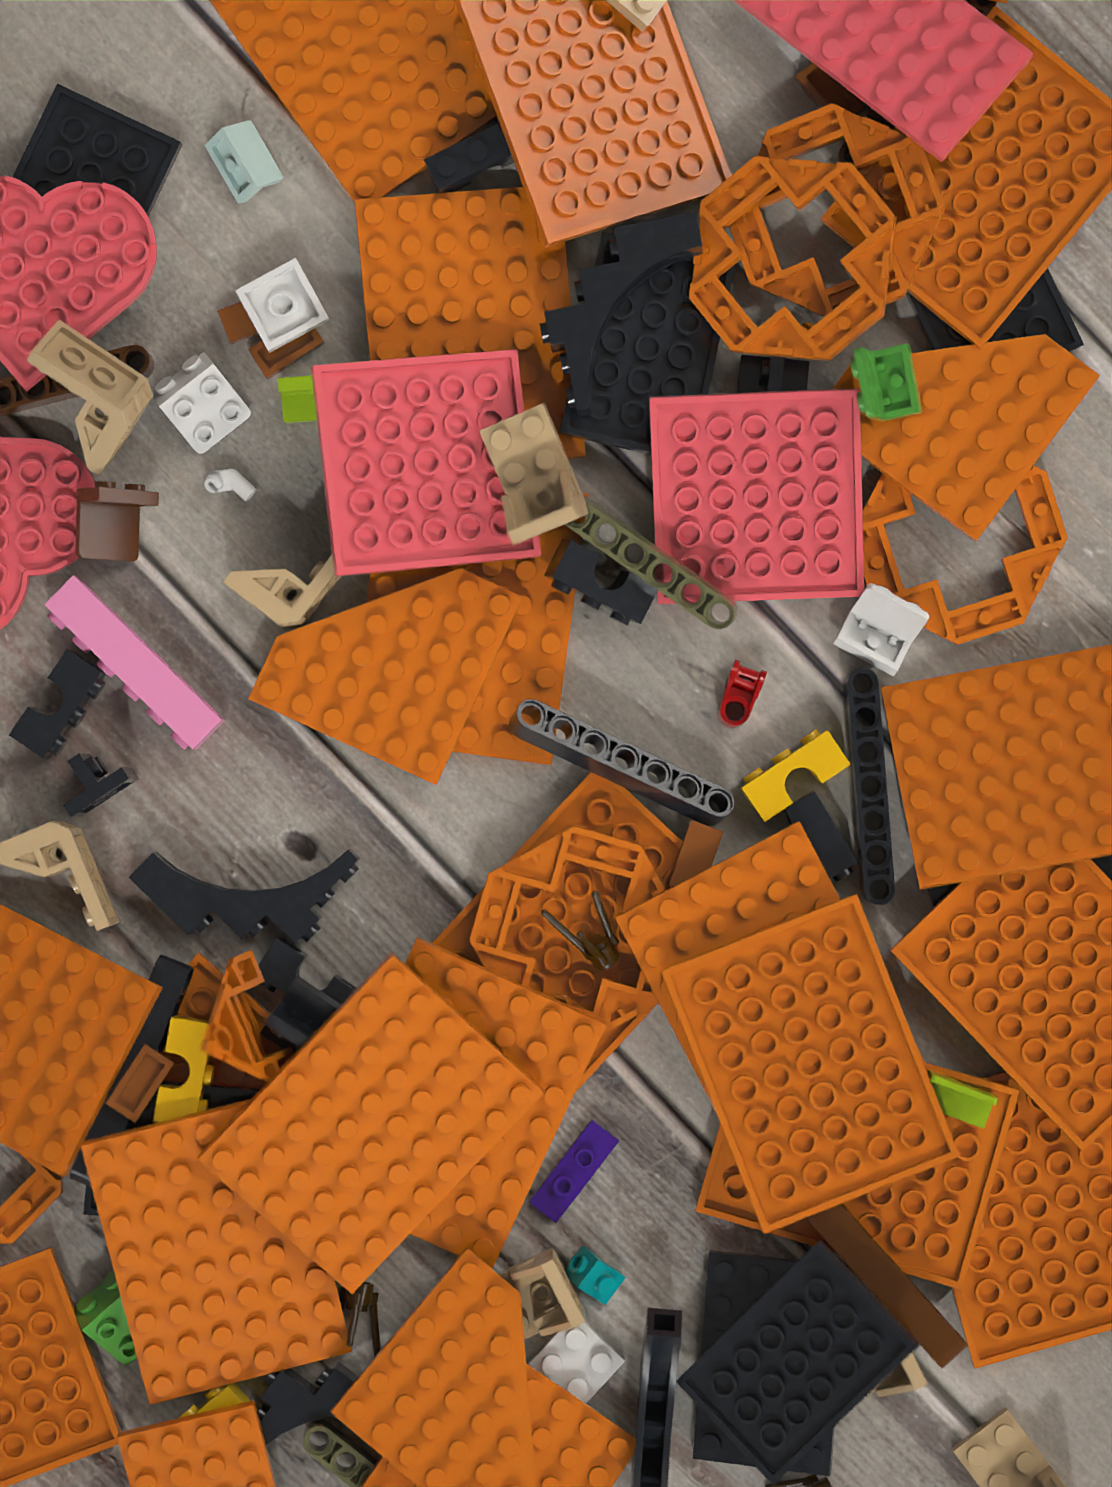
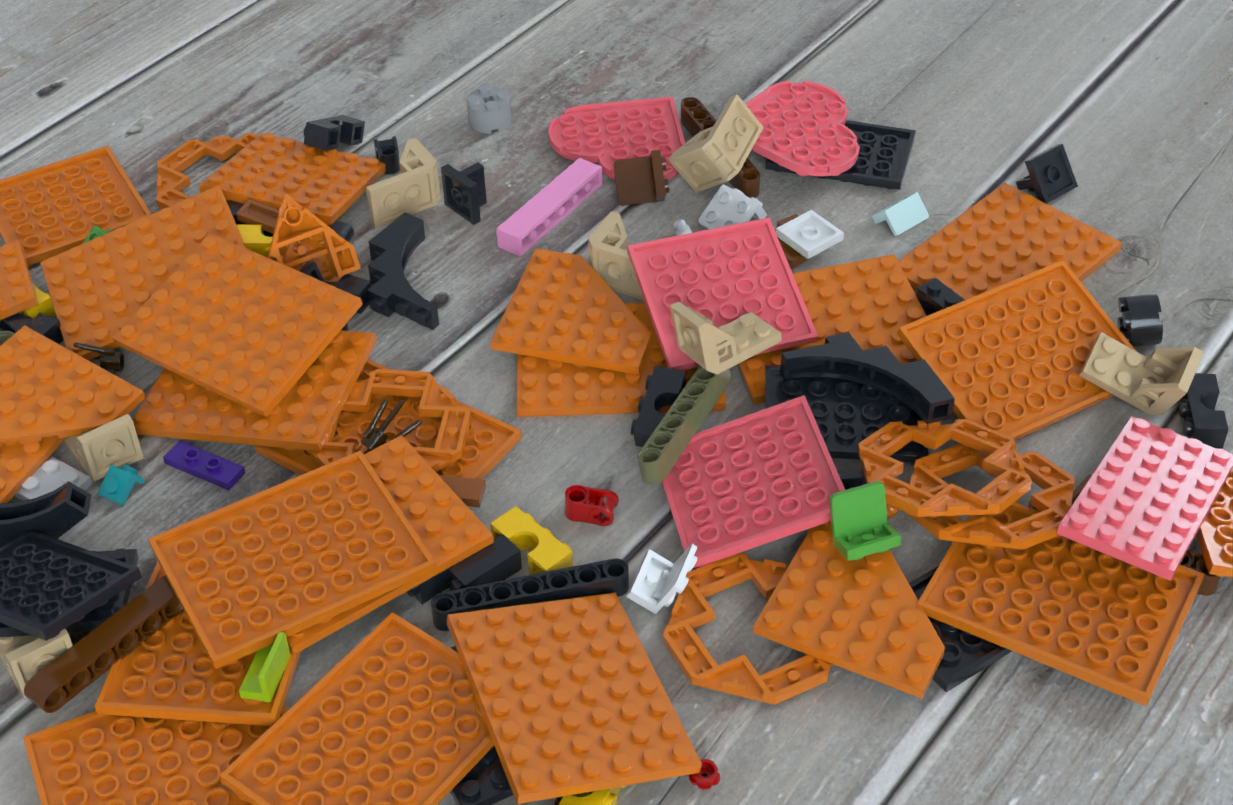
camera: 85 degrees right, 45 degrees down
black arch [9,649,106,759] -> none
black beam [509,699,734,826] -> none

